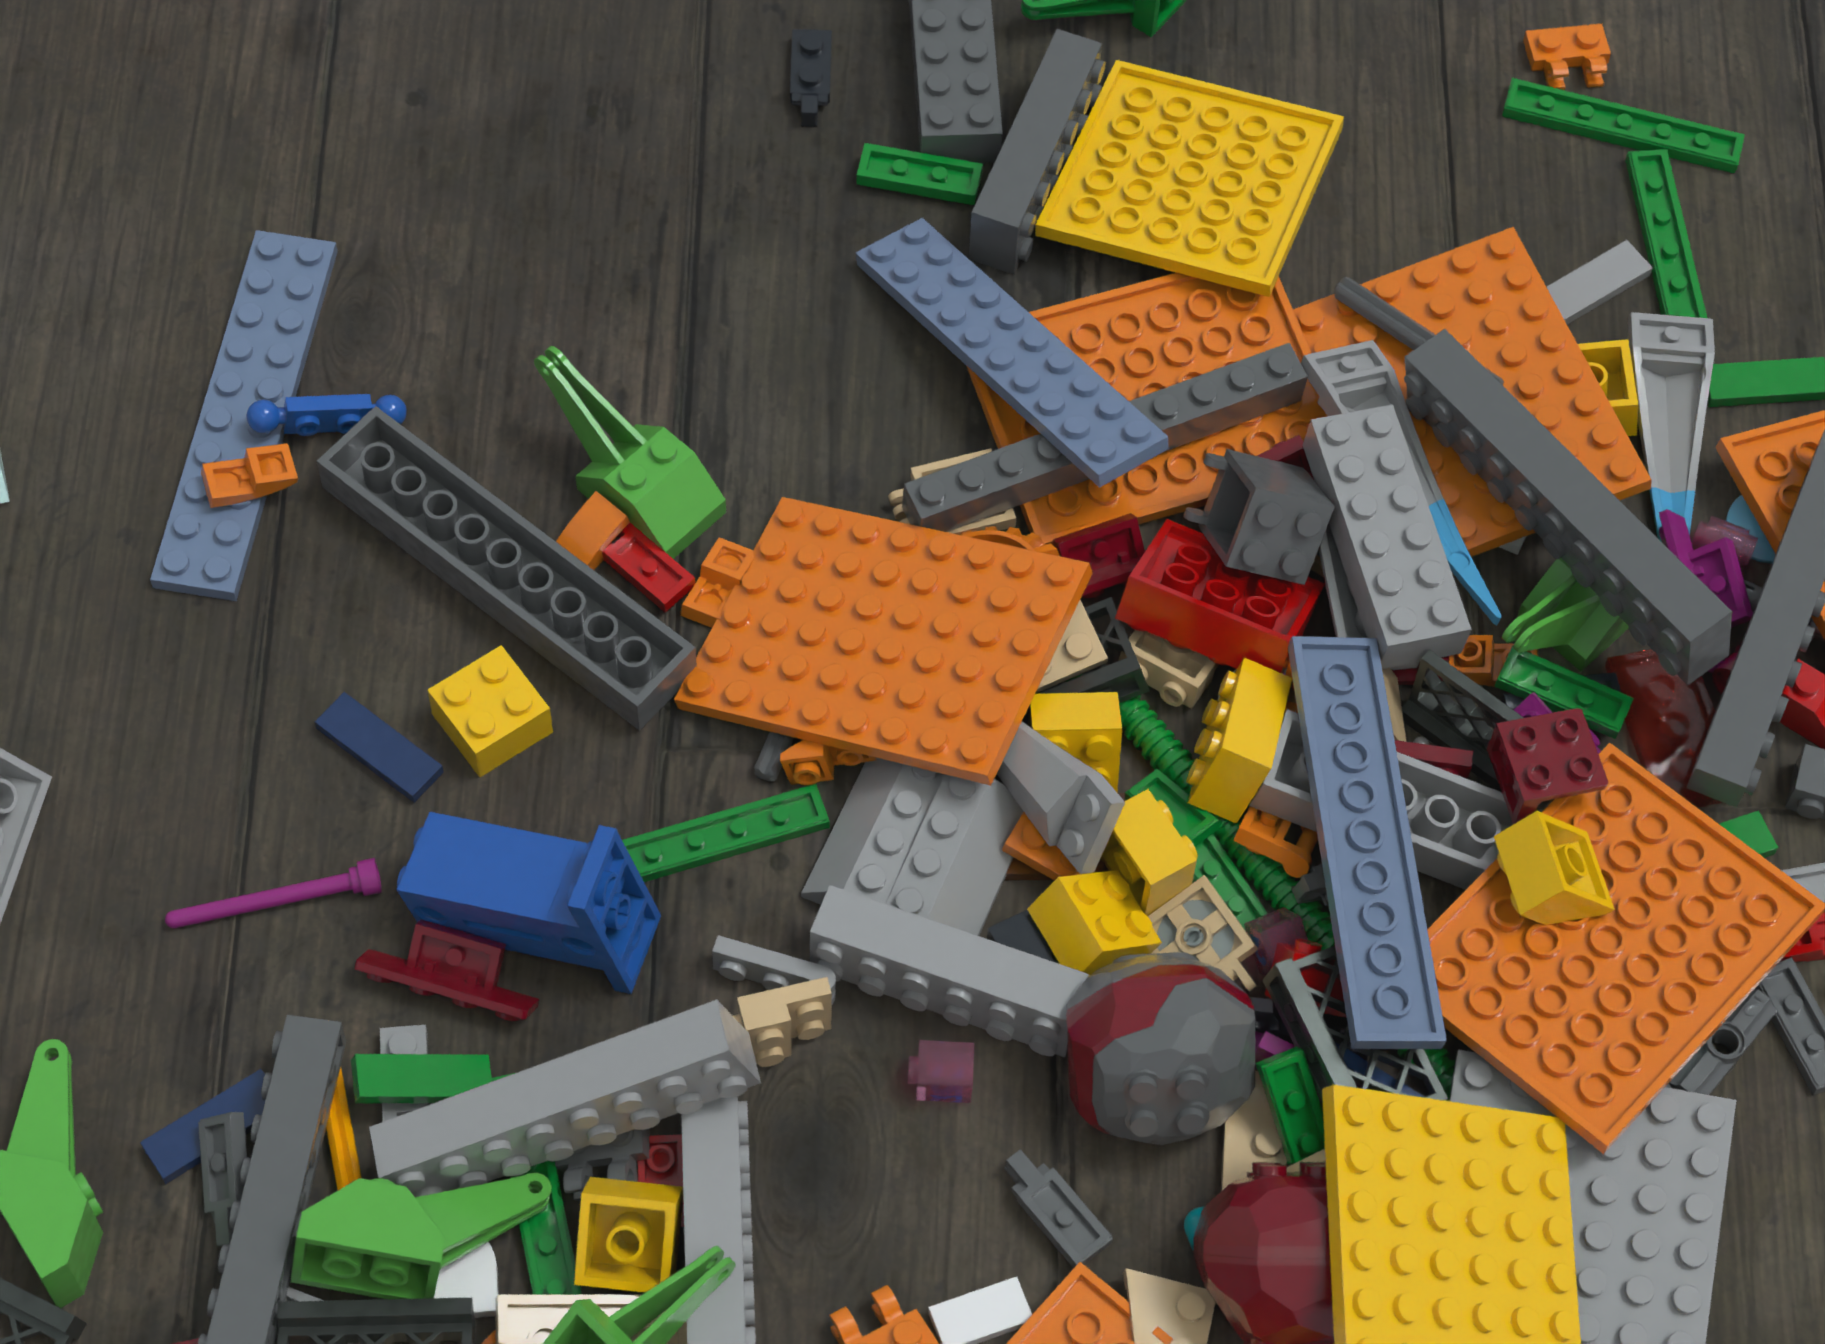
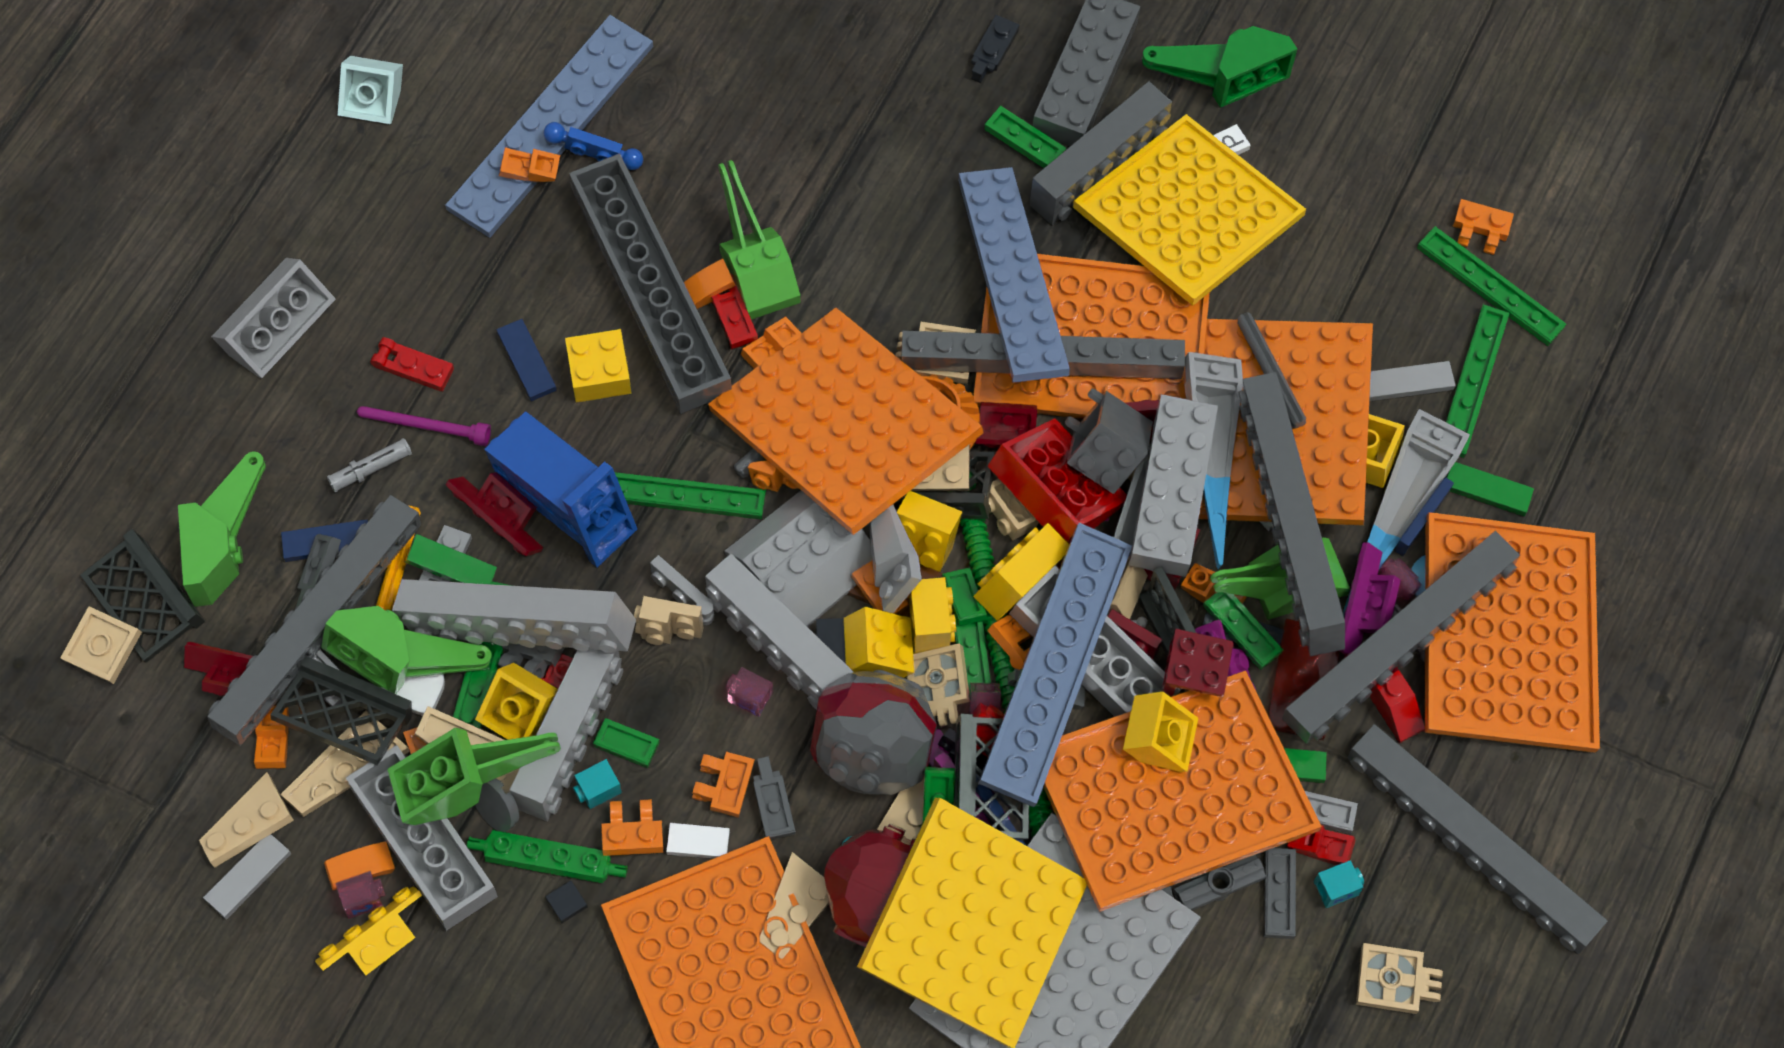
camera: 25 degrees right, 5 degrees up
none -> light grey pin [327,438,412,492]
none -> red plate [370,337,454,392]
none -> teal brick [573,759,622,809]
none -> green tile [593,718,660,768]
none -> orange plate [692,752,755,818]
none -> white tile [1214,124,1250,155]
none -> dark blue tile [1395,478,1454,556]

